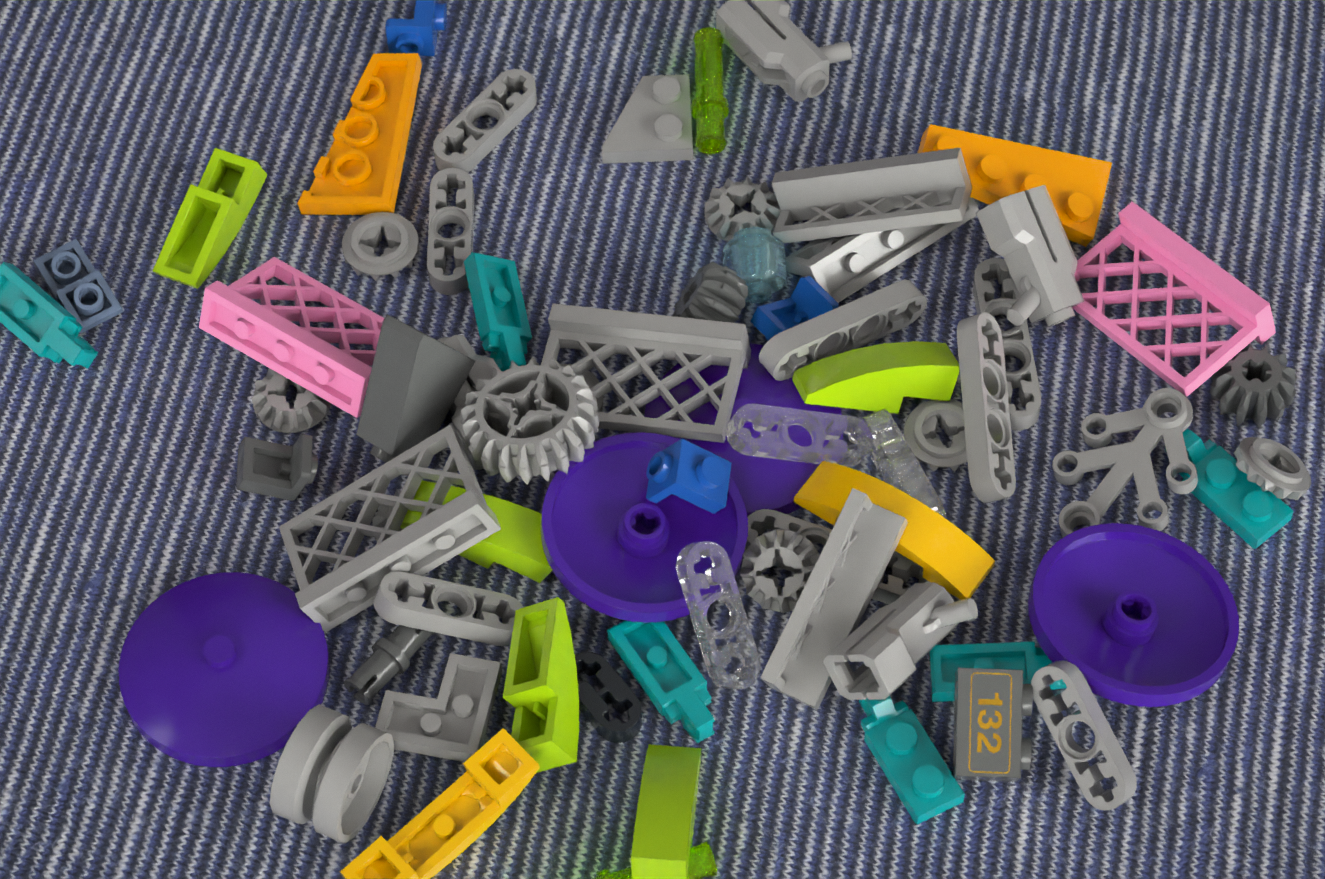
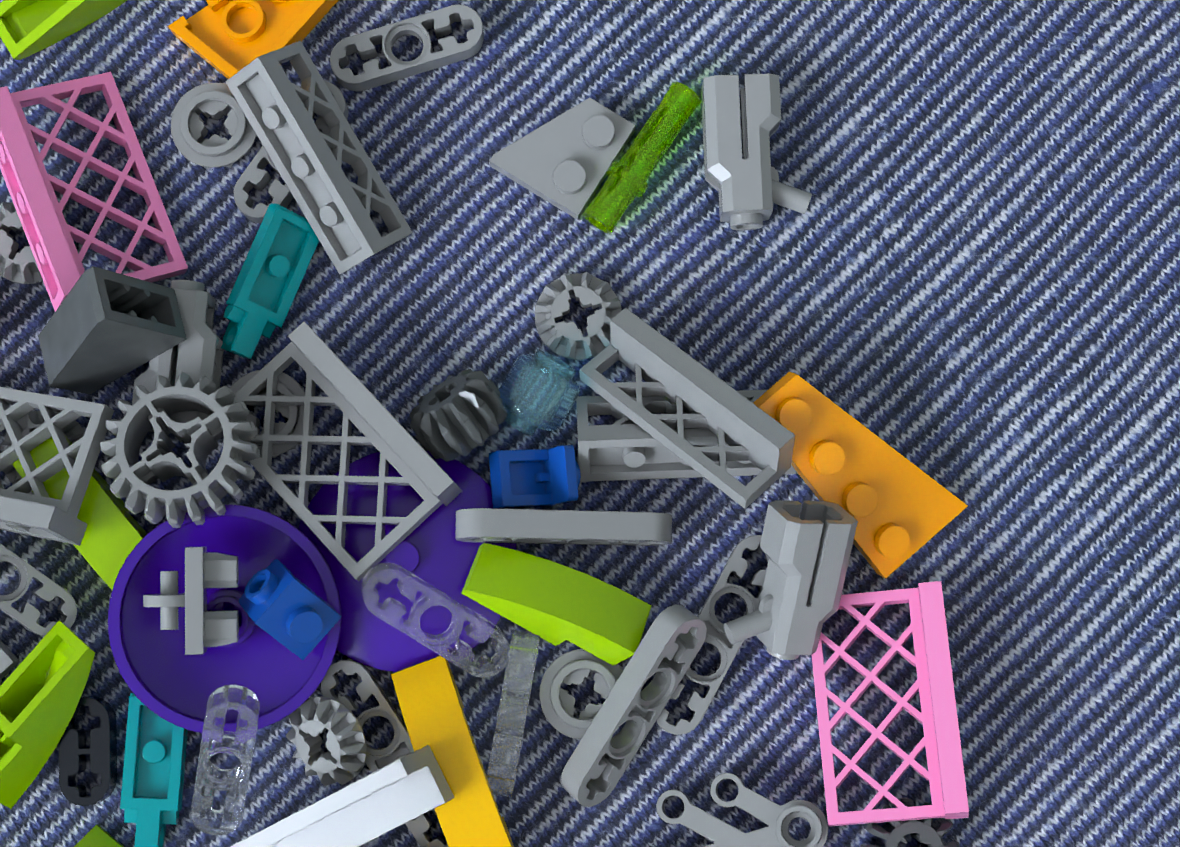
camera: 30 degrees right, 25 degrees up
none -> light grey hips [143,546,239,655]
none -> light grey fence [226,41,413,275]

